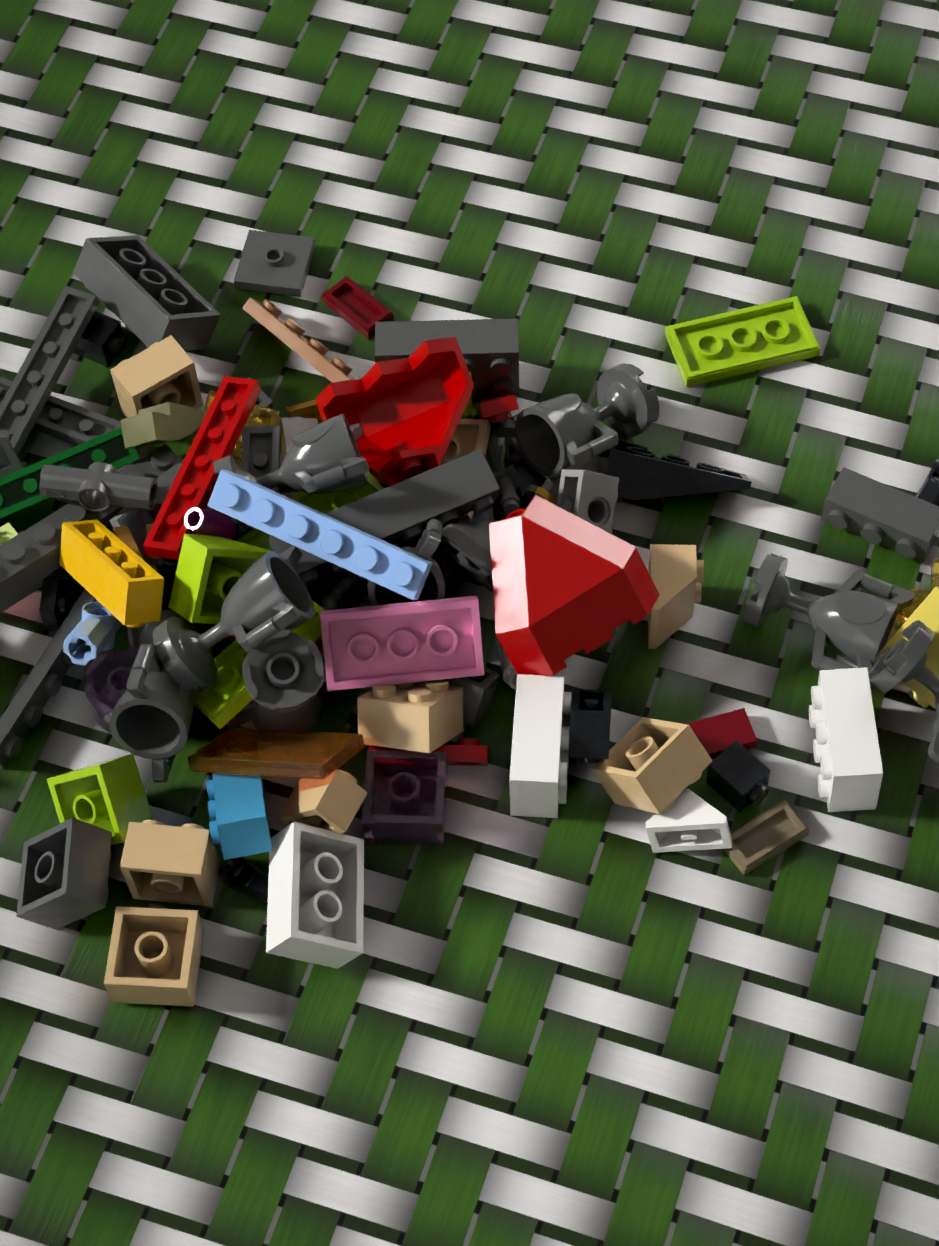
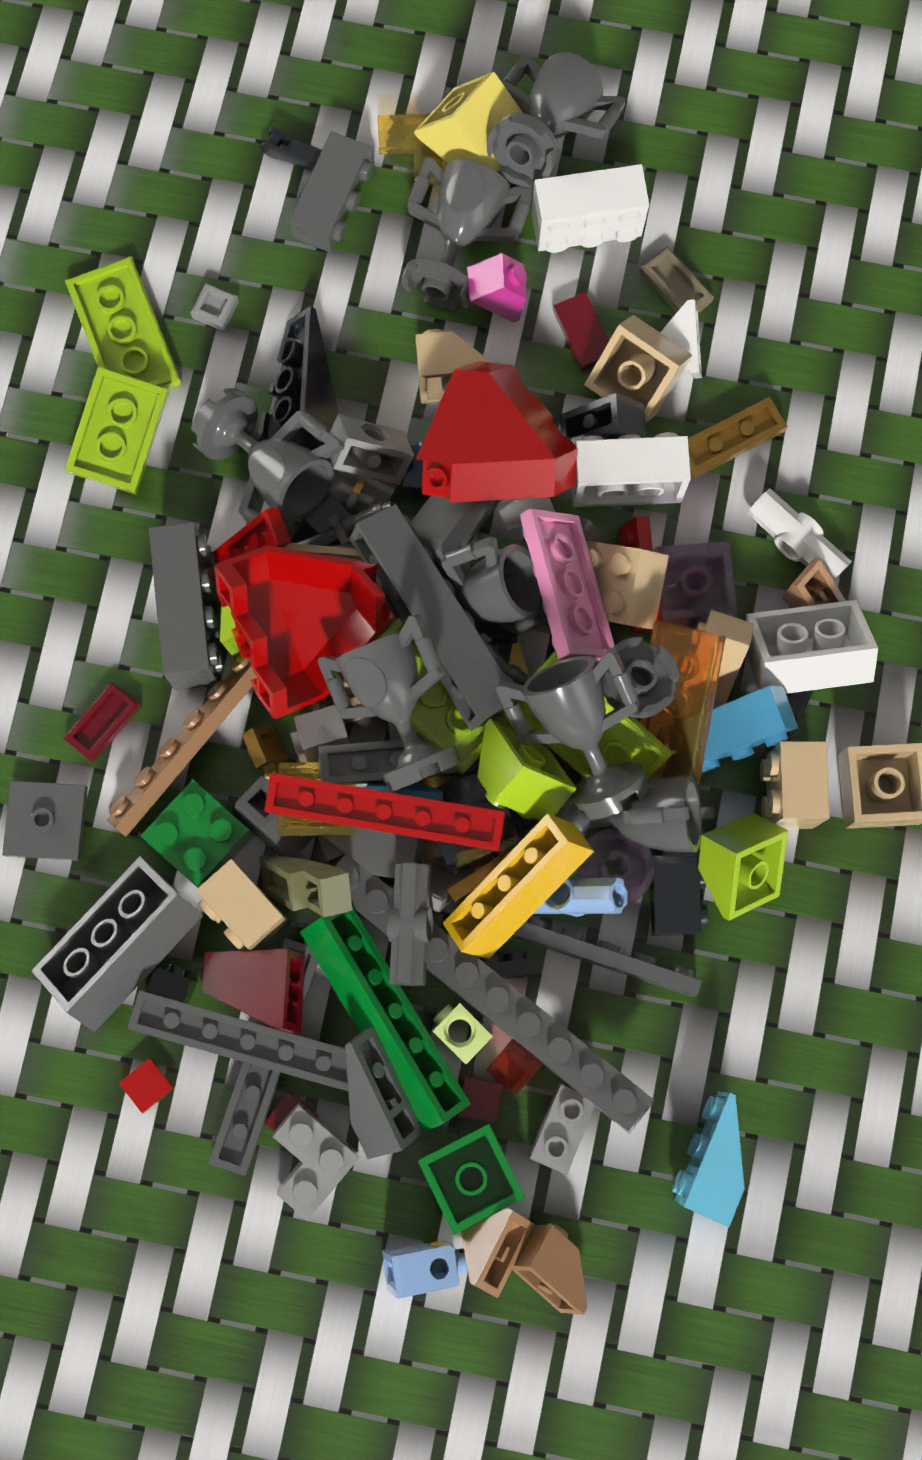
camera: 100 degrees left, 20 degrees up
dark grey brick [16,818,112,930] -> none
magenta cone [184,507,237,540] -> none
light blue plate [207,470,433,600] -> none
black brick [706,740,771,813] -> none
none -> lime plate [65,367,170,495]
none -> red tile [119,1058,175,1114]
none -> green brick [141,780,254,888]
none -> light grey tile [190,283,239,332]
none -> dark red slope [200,949,305,1034]
none -> dark pink slope [468,253,527,323]
none -> black brick [649,856,708,936]
none -> pearl gold plate [688,397,788,480]
none -> white piece [747,488,852,580]
none -> medium nougat slope [782,557,846,608]

